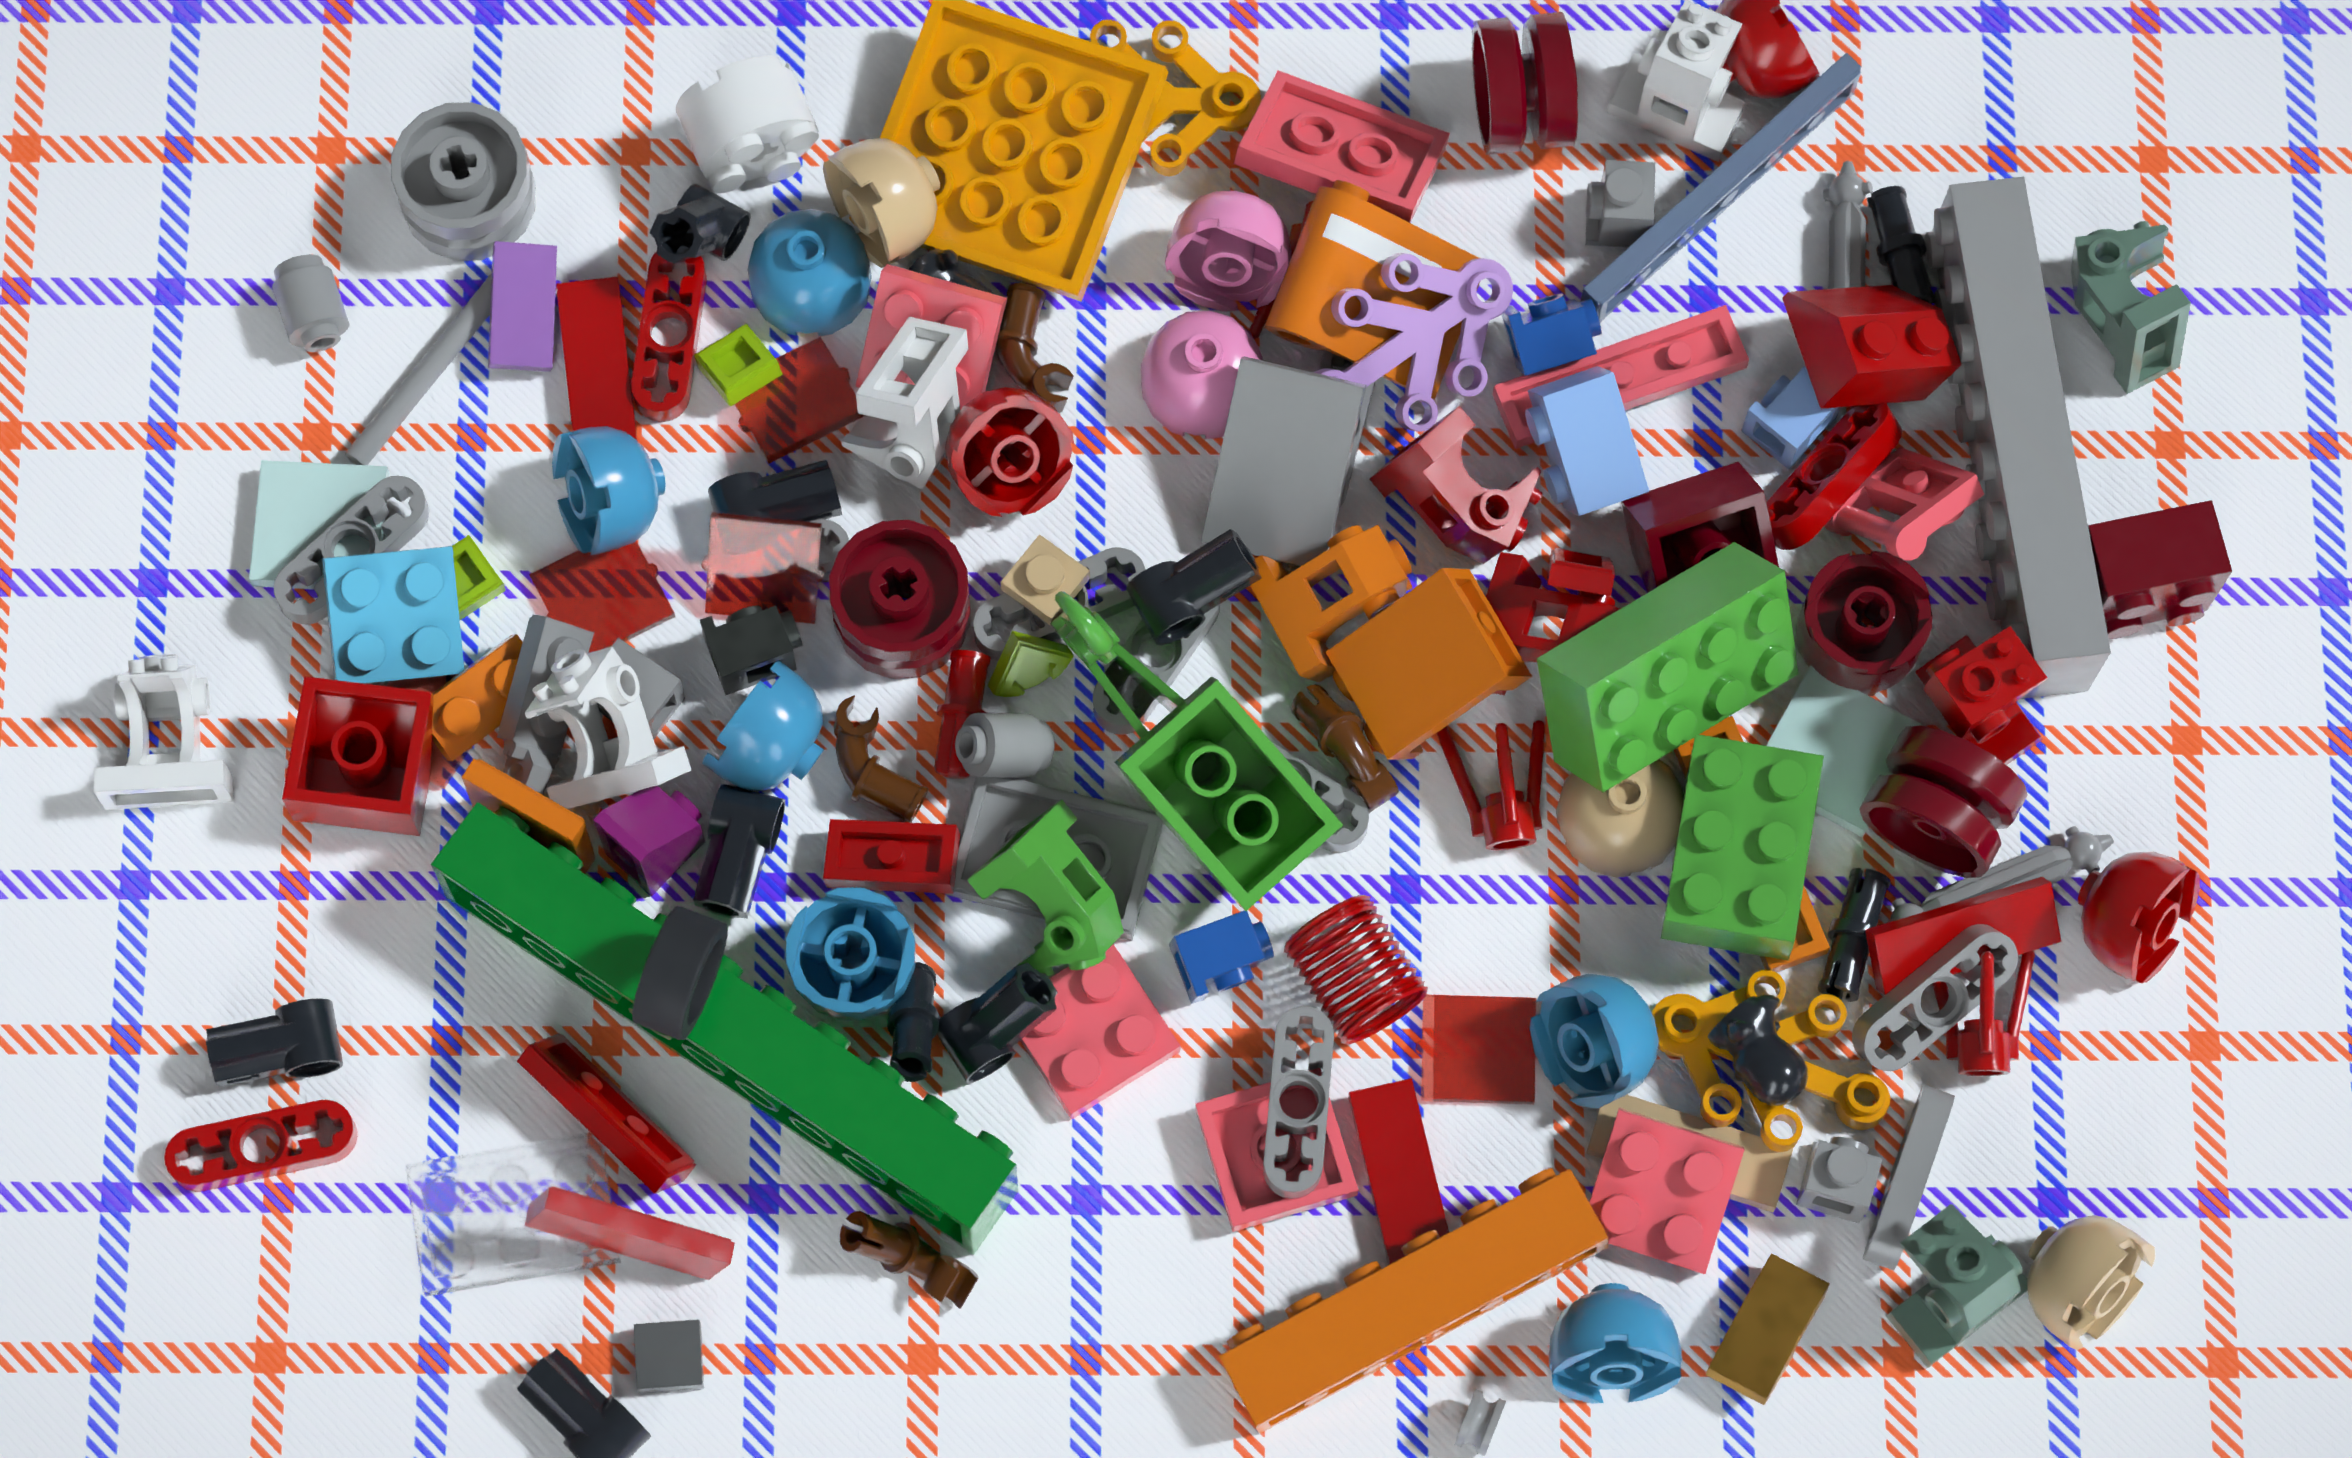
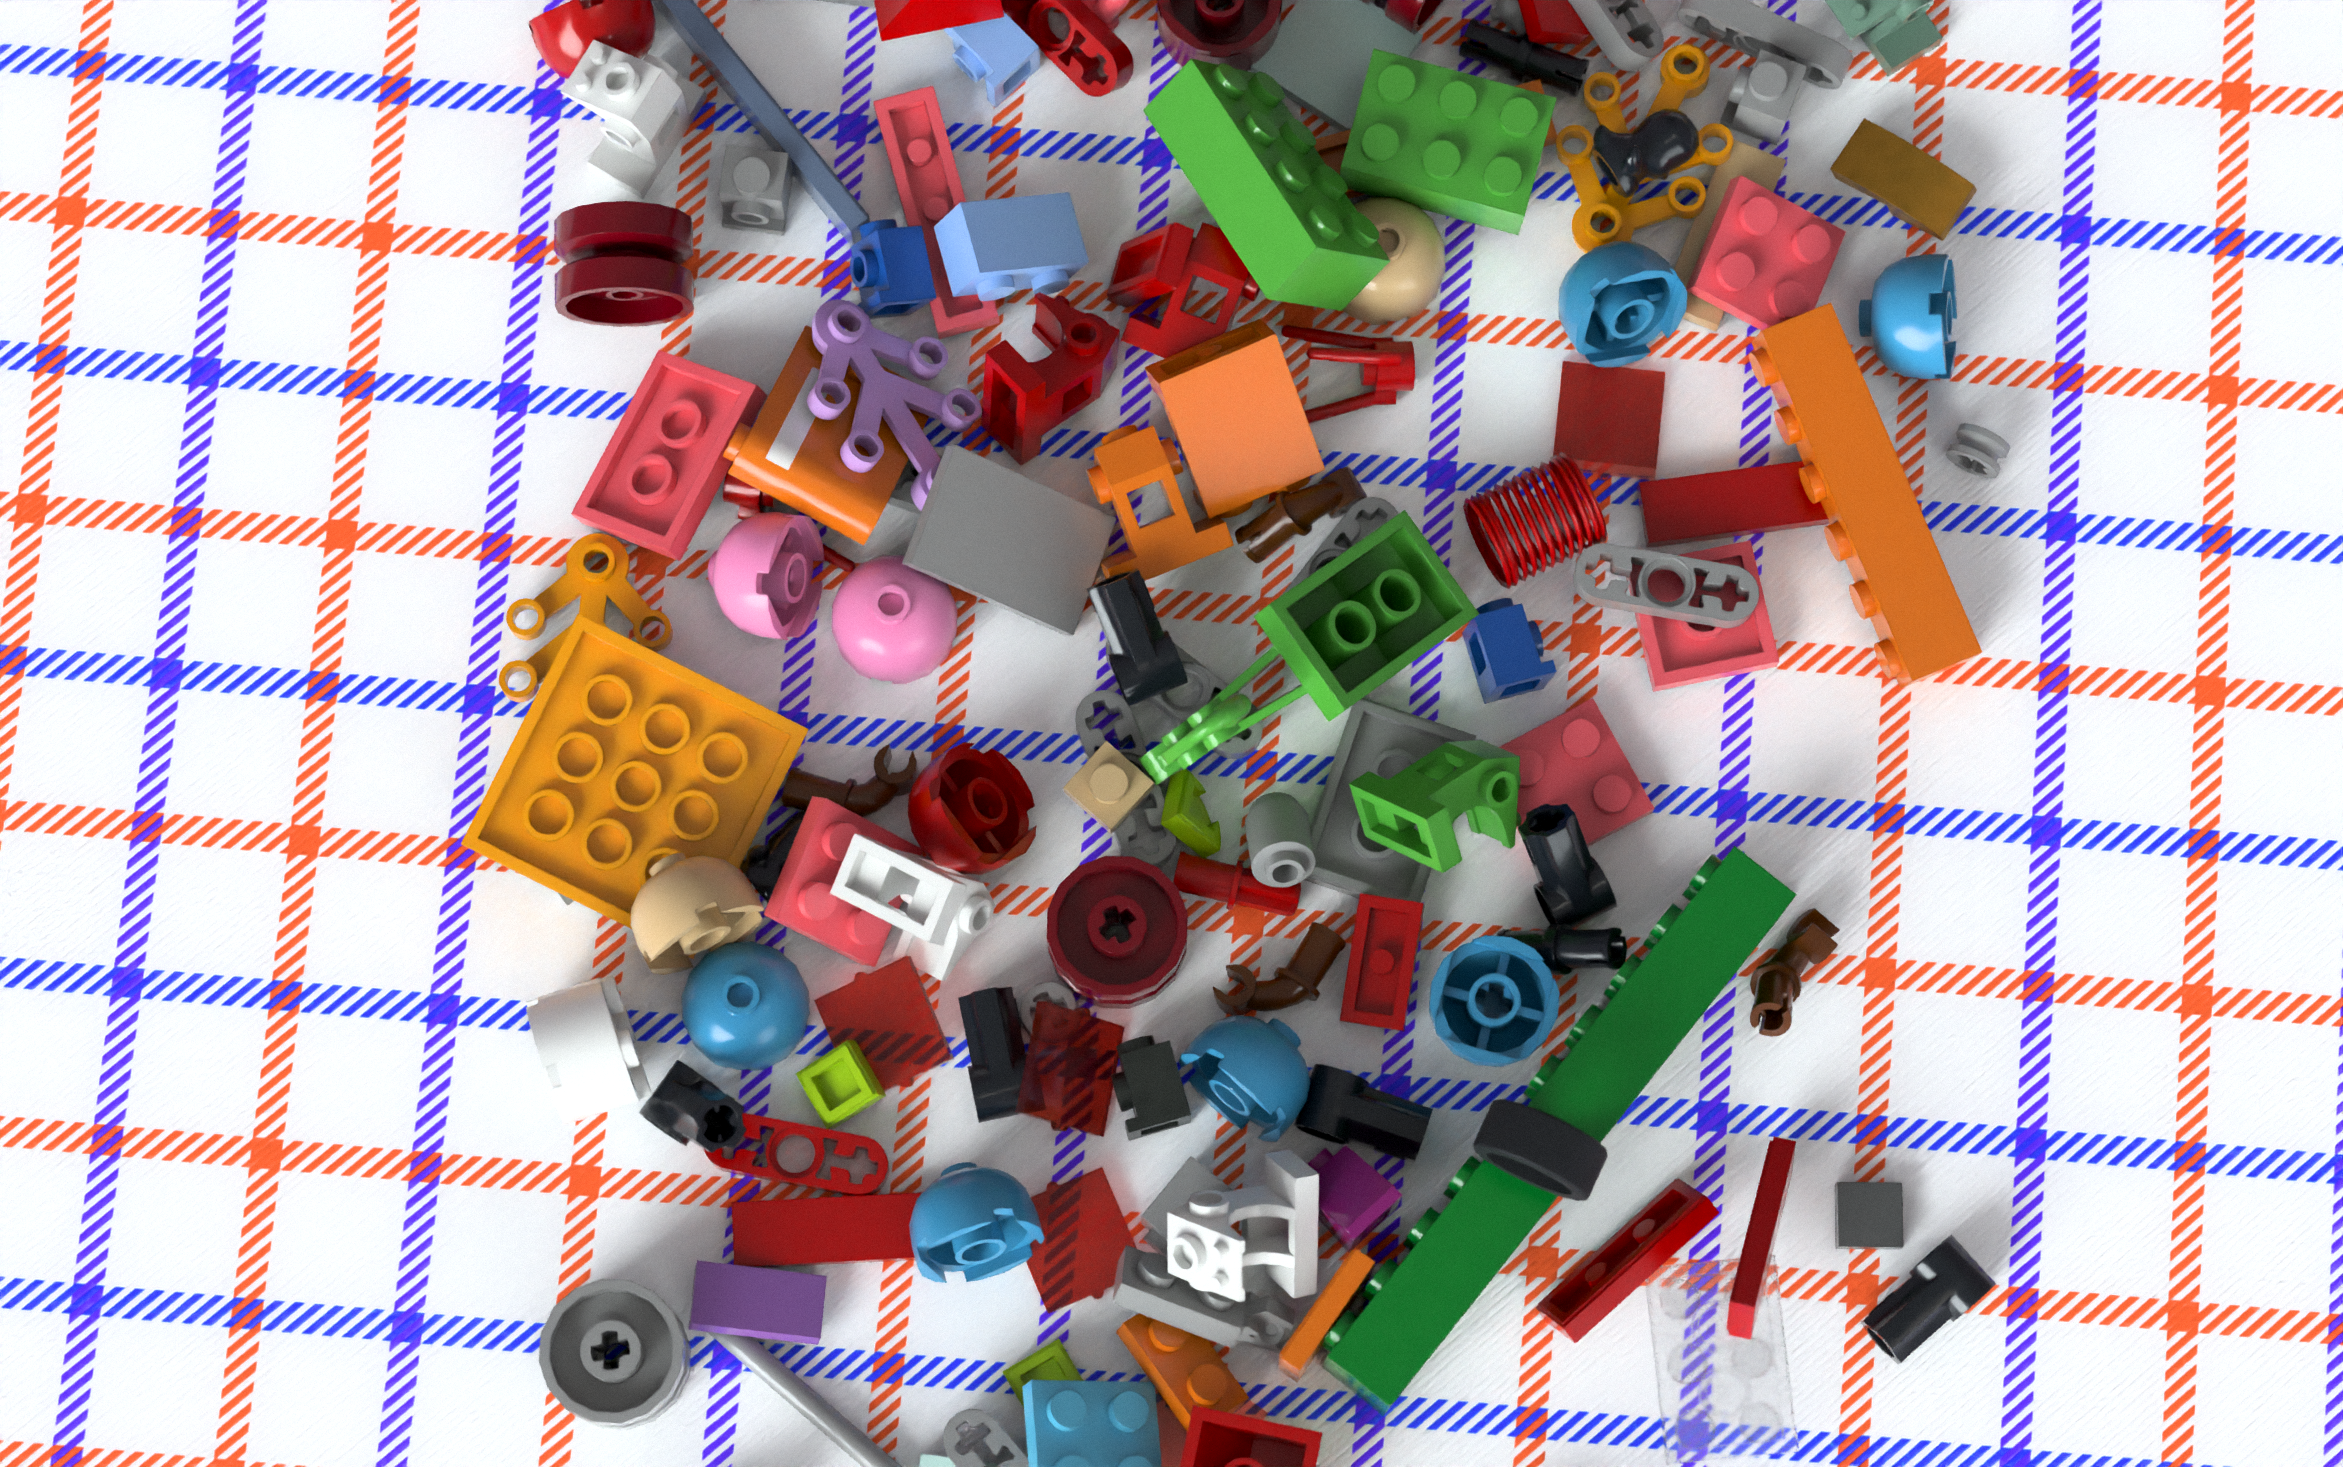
camera: 85 degrees left, 5 degrees up
dark red slope [1621,461,1779,593] -> none

